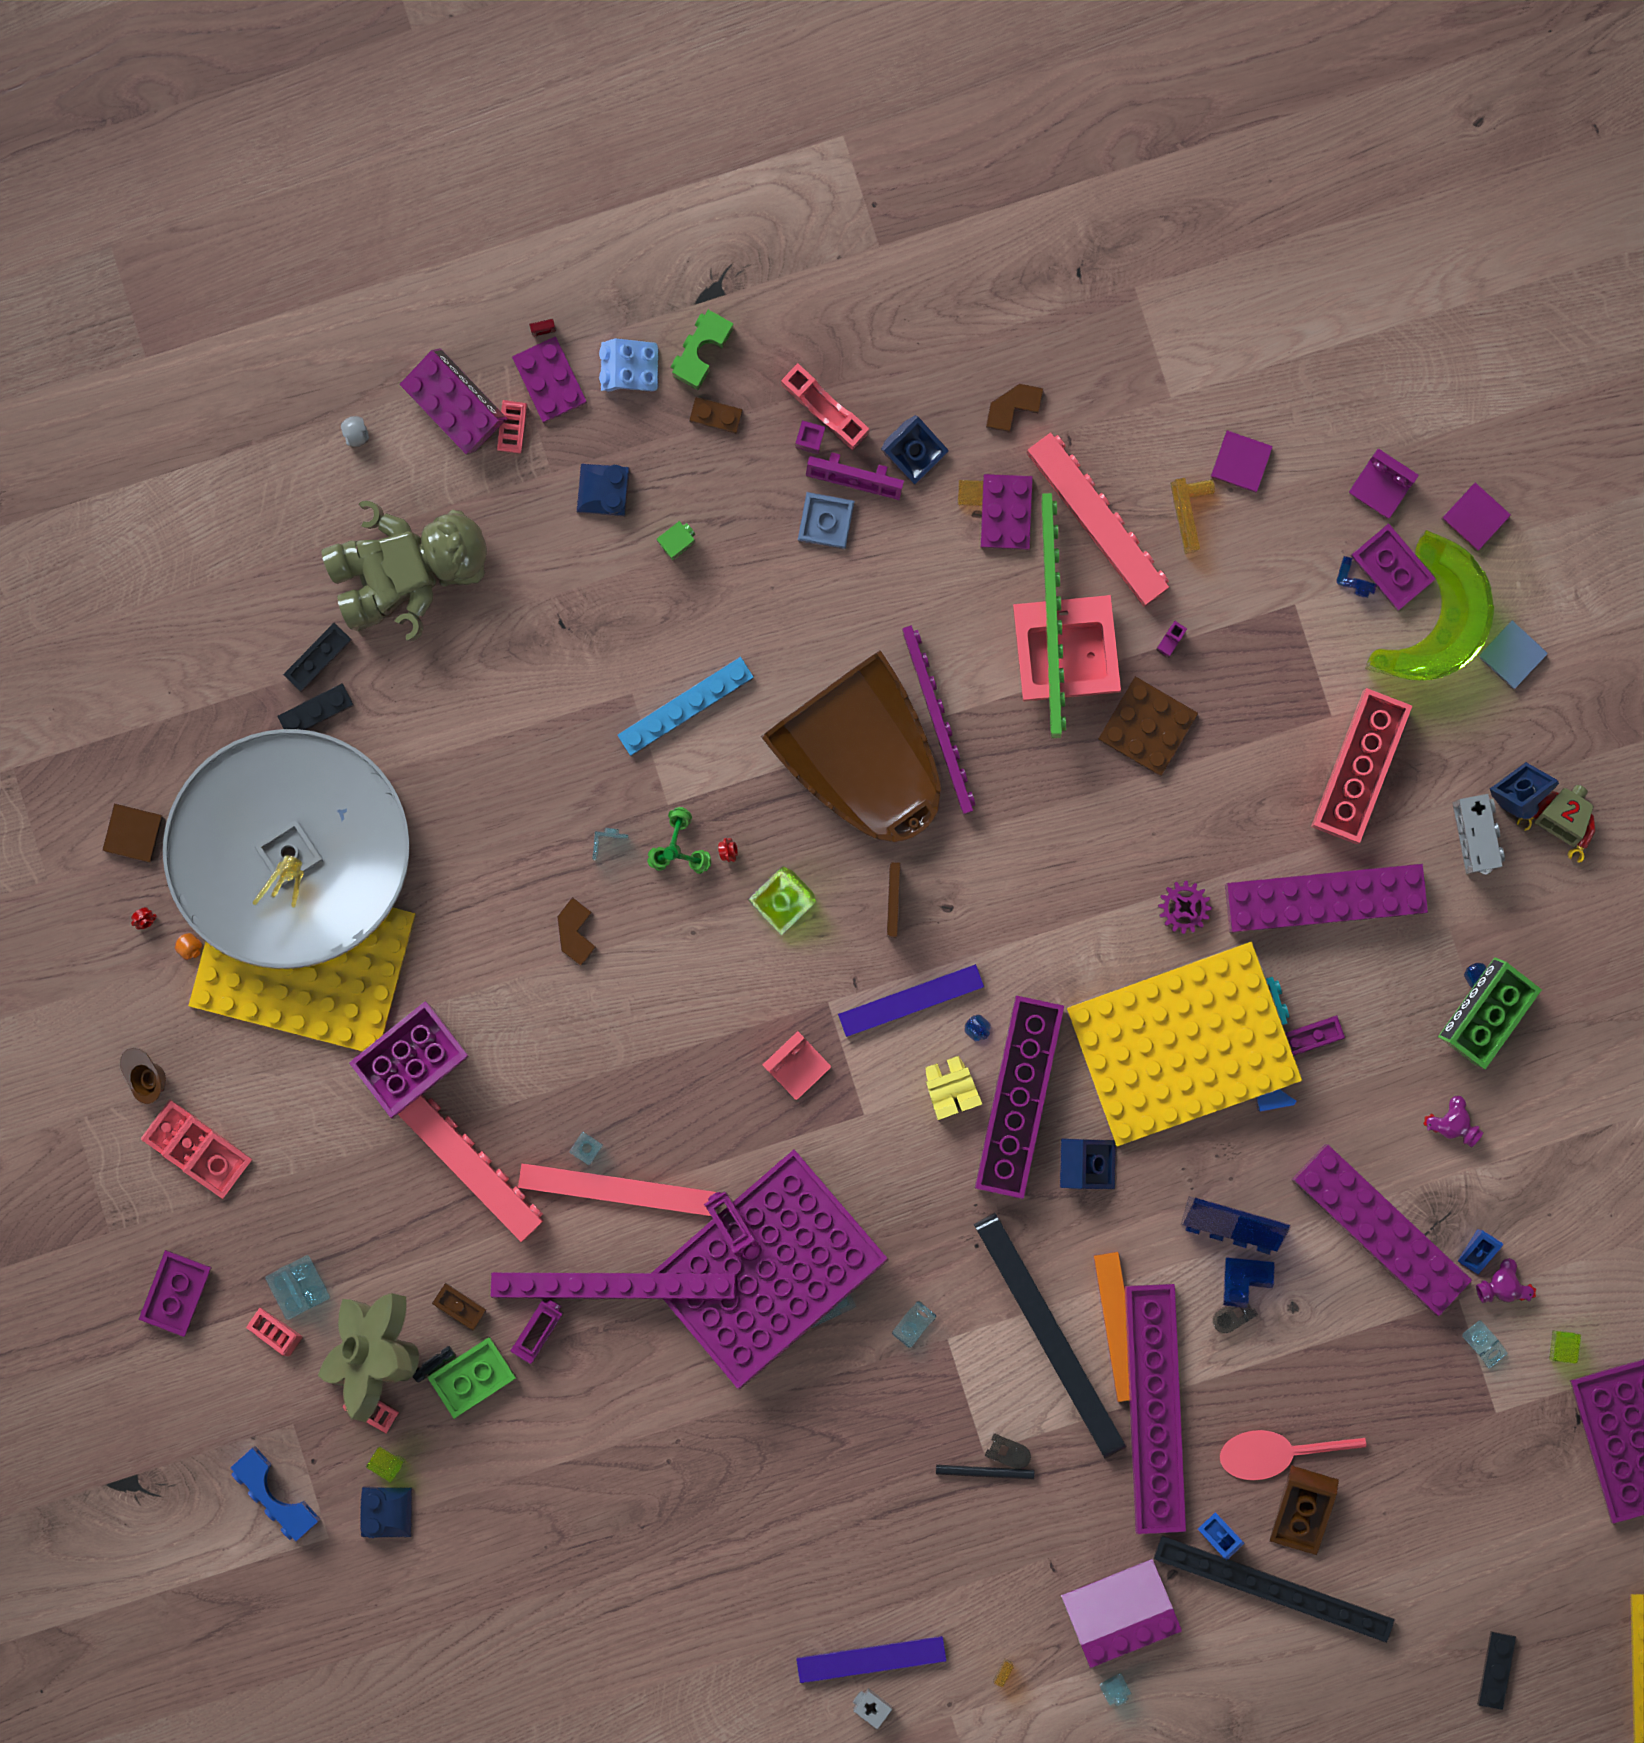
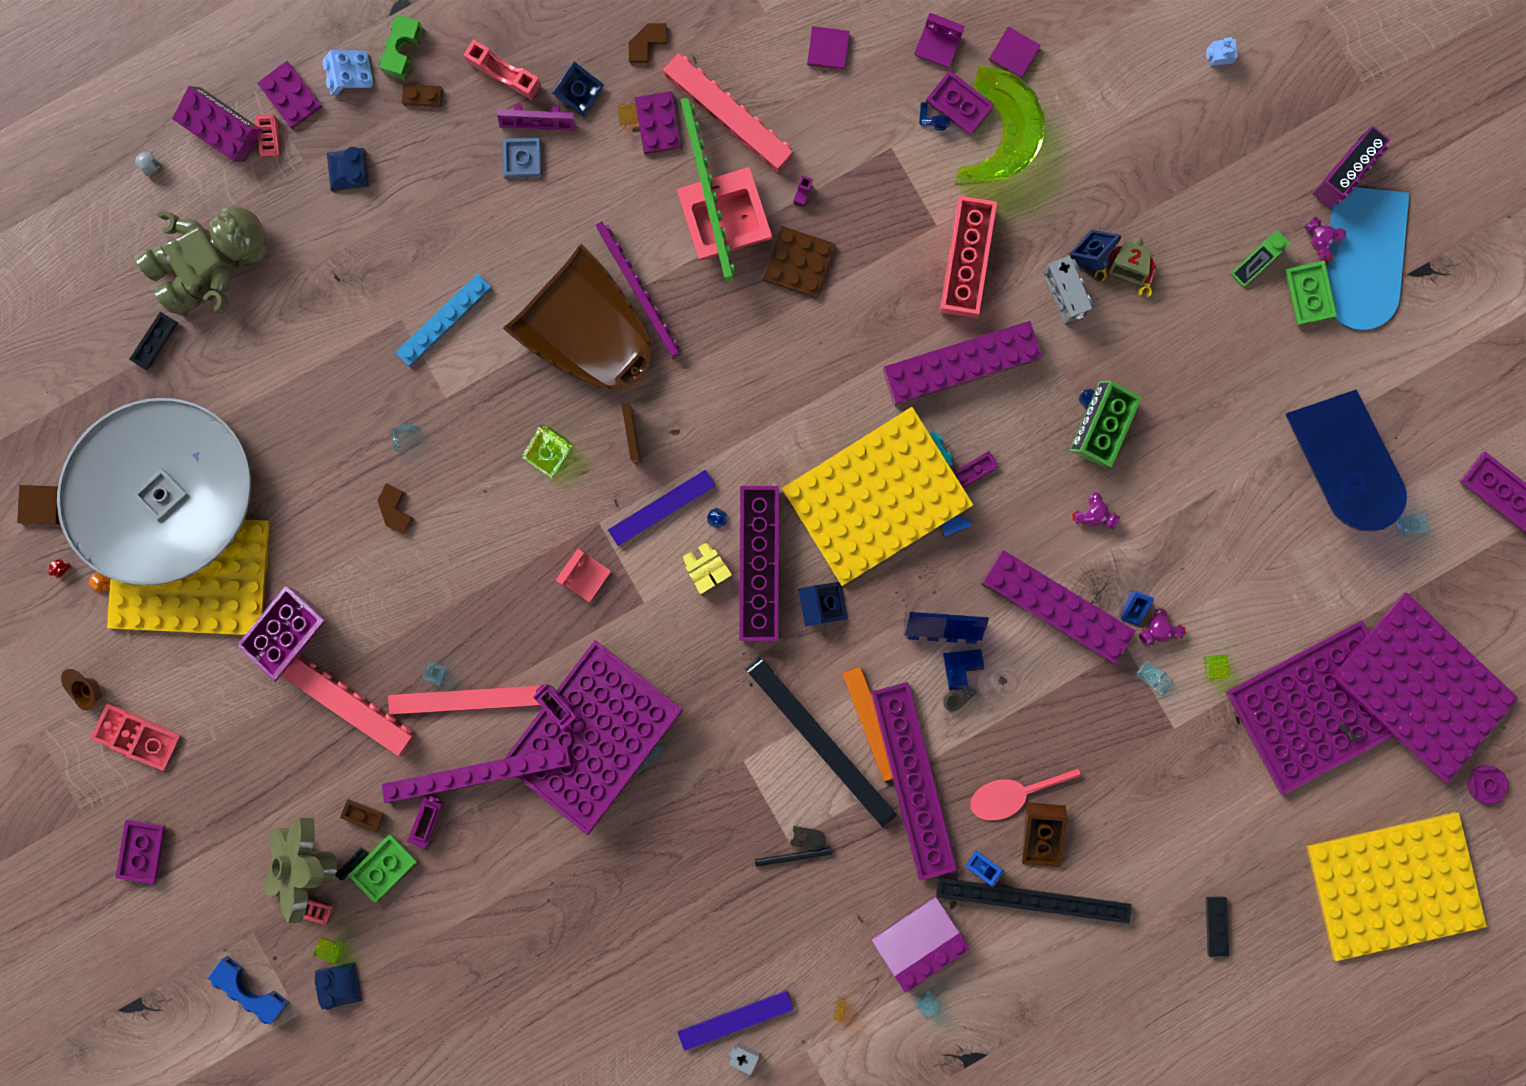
camera: 15 degrees left, 0 degrees up
coral slope [246,1308,303,1357] -> none
clear yellow plant [252,855,304,908] -> none
clear light blue bracket [265,1255,330,1320] -> none
black plate [277,683,354,730] -> none
dark red tile [529,319,556,337] -> none
bright green plant [647,807,711,874] -> none
bright green brick [657,521,696,561] -> none
red plate [718,838,738,862] -> none
magenta panel [795,420,825,455] -> none
clear light blue bracket [892,1301,937,1348] -> none
magenta gear [1158,881,1212,934] -> none
clear yellow piece [1170,478,1215,554] -> none
sand blue tile [1478,620,1548,690] -> none

